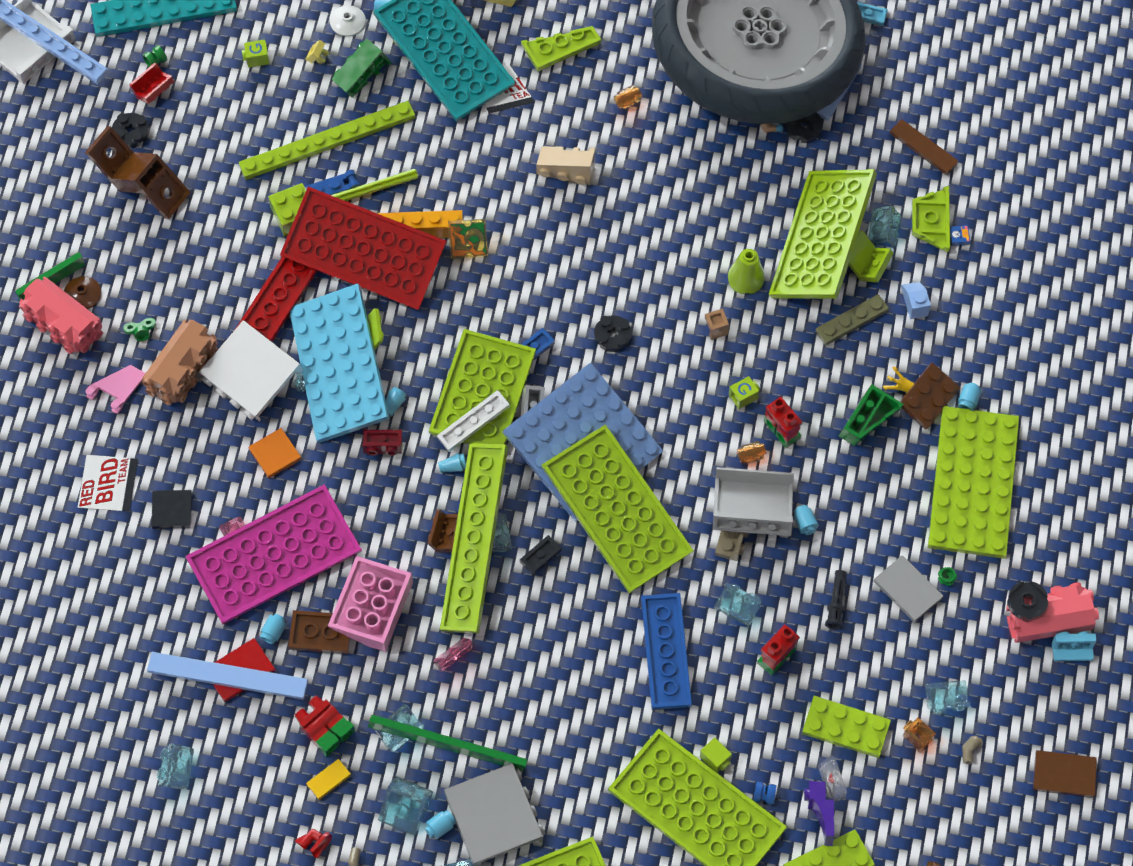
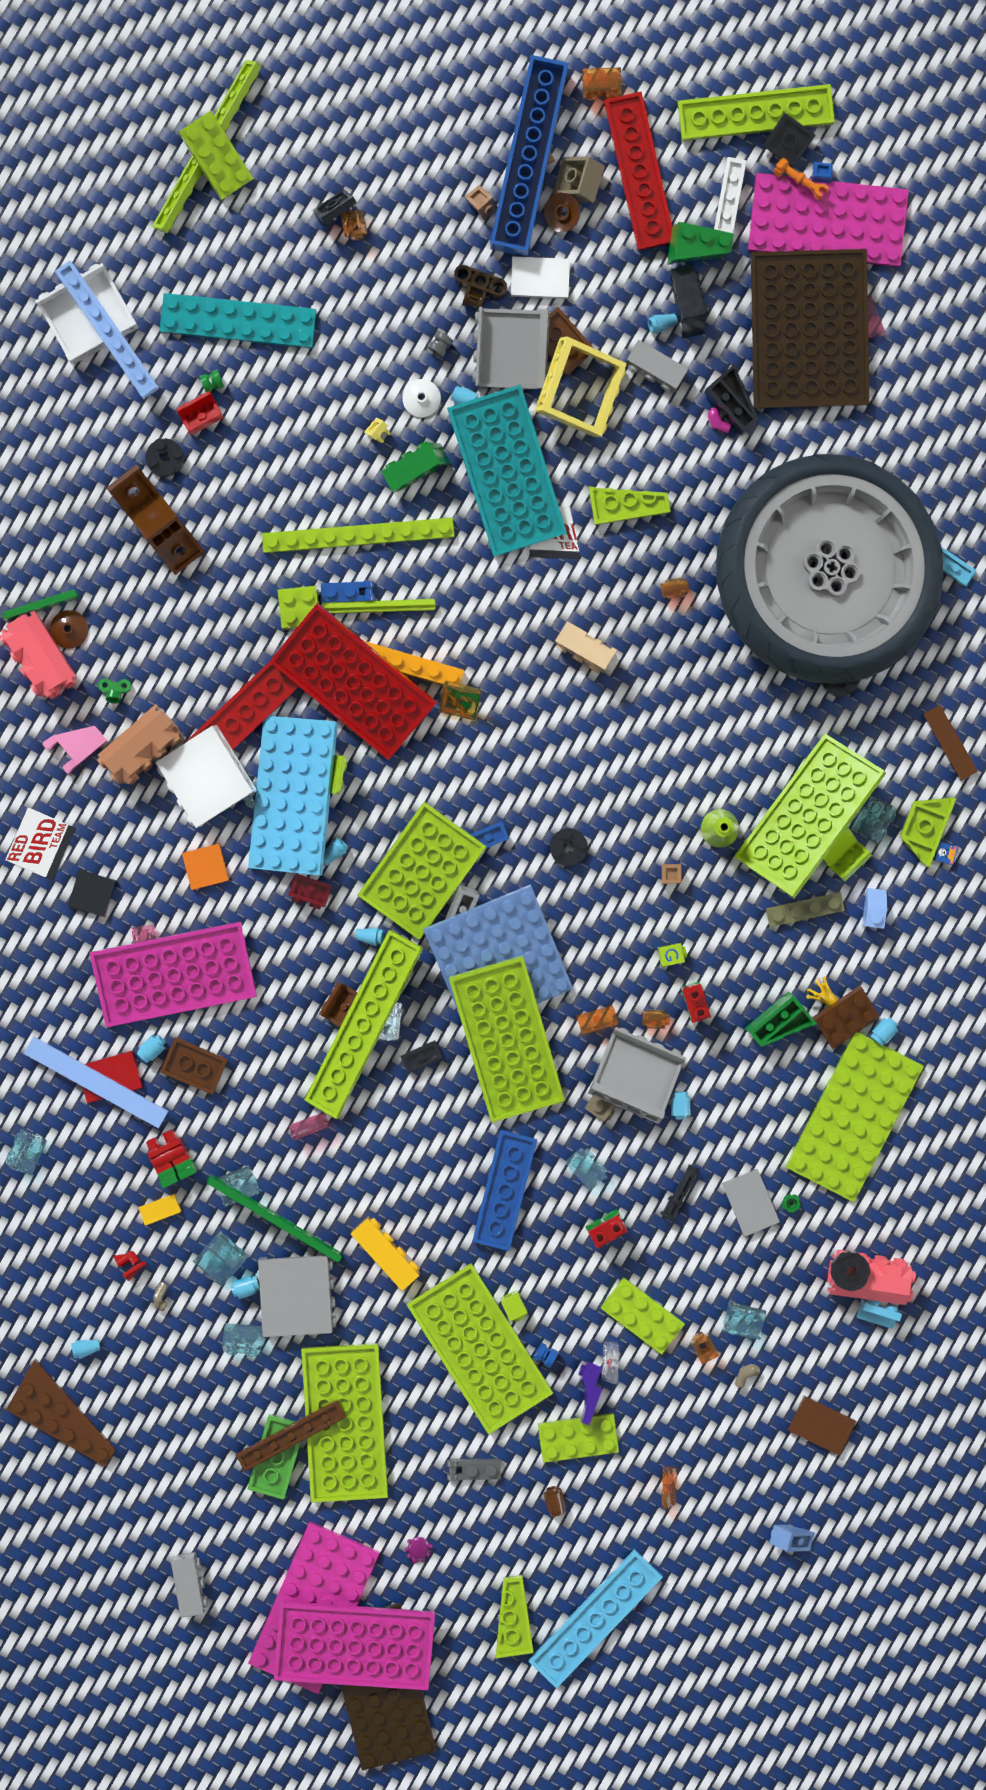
camera: 20 degrees right, 25 degrees up
lime brick [241,40,269,68] -> none
bright pink slope [328,556,413,652] -> none
white plate [437,390,510,452] -> none
none -> yellow brick [351,1216,420,1291]
none -> clear orange slope [576,1005,619,1035]

